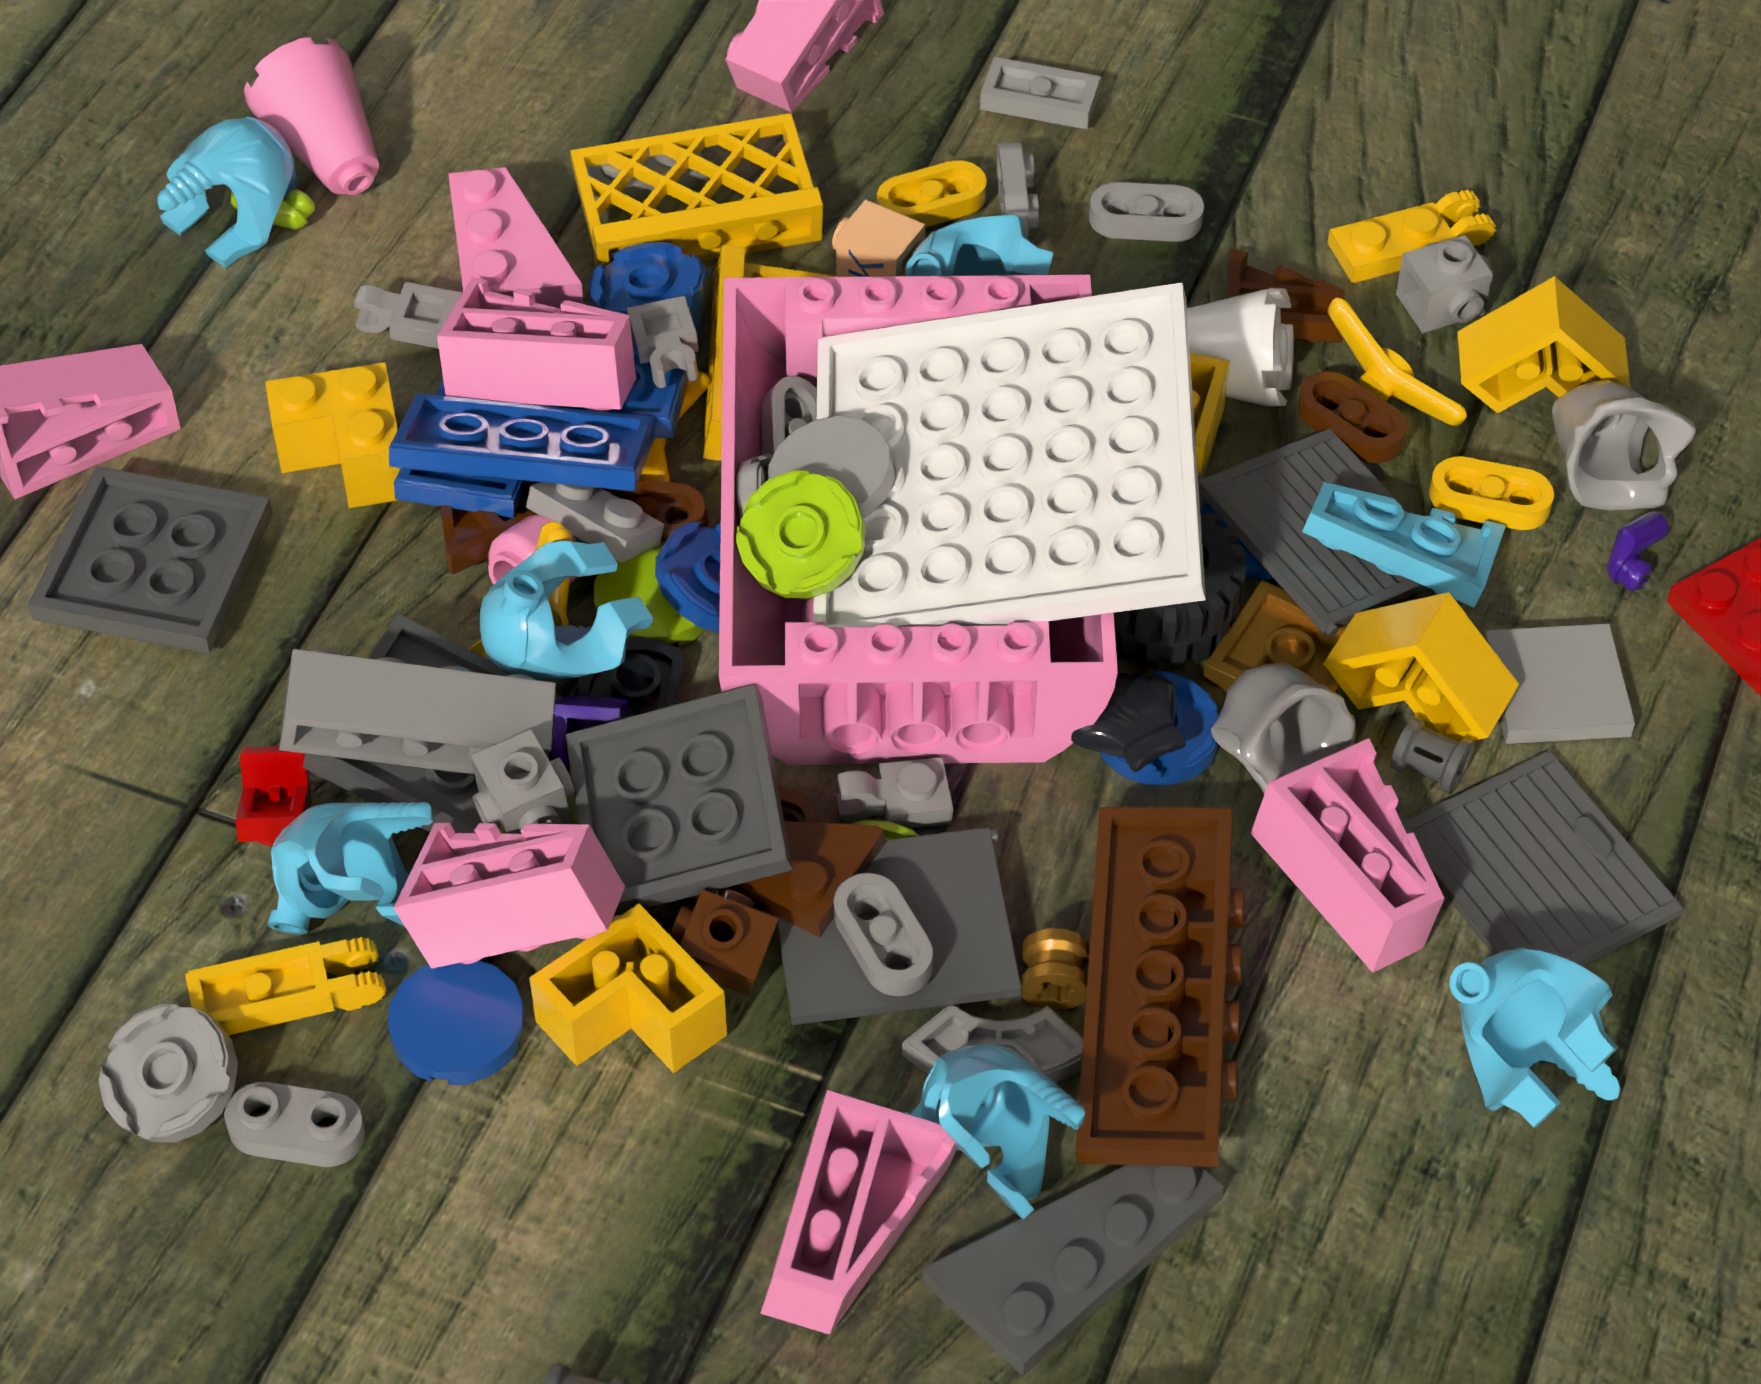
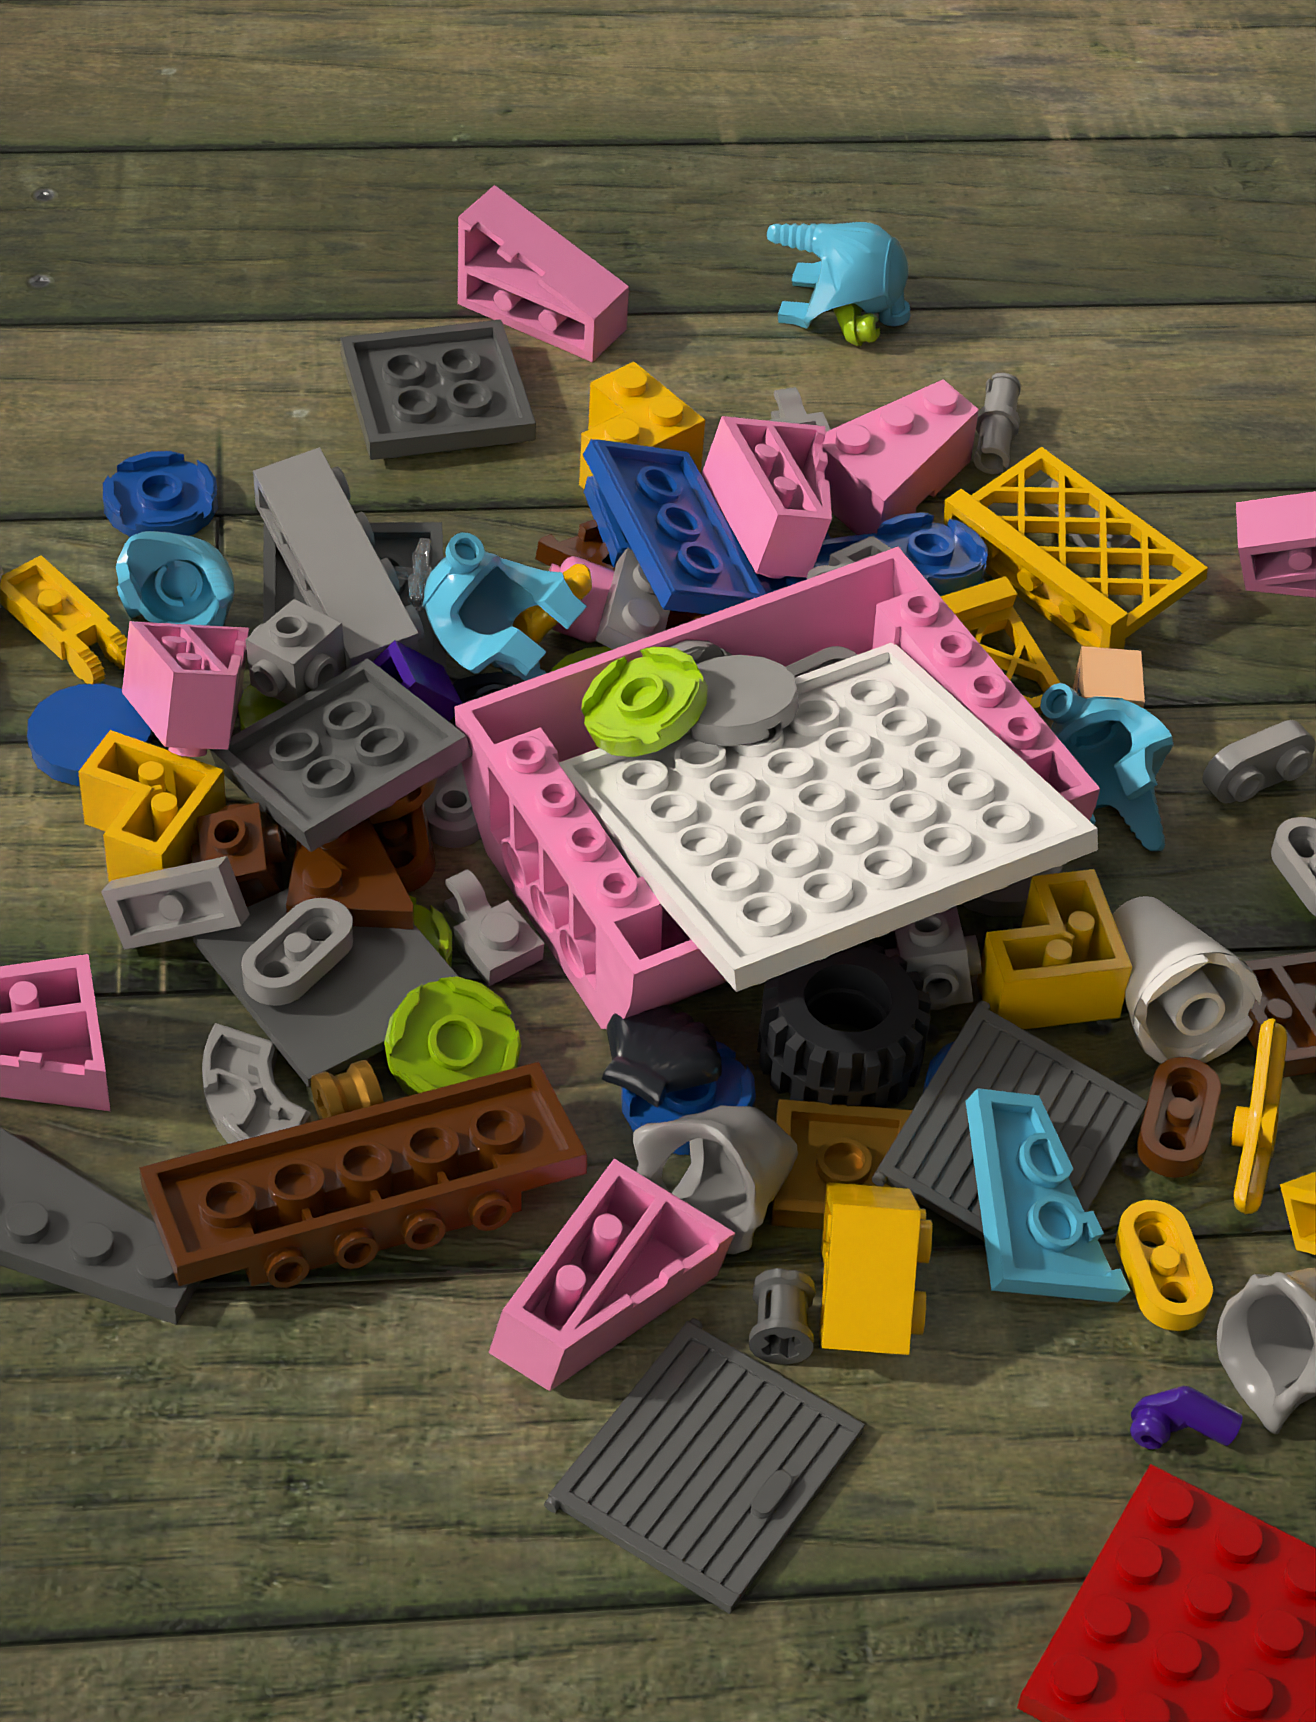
camera: 60 degrees right, 5 degrees down
red bracket [235,746,312,846] -> none
bright pink cone [244,37,379,195] -> none
yellow plate [877,160,986,227] -> none
medium azure piece [905,1044,1085,1219] -> none
medium azure piece [1449,947,1621,1127] -> none
light grey tile [1484,624,1635,744] -> none
none -> light grey plate [101,856,250,950]
none -> blue tile [103,451,218,537]
none -> lime tile [384,976,522,1096]
none -> clear plant [395,538,432,611]
none -> light grey pin [974,373,1021,474]

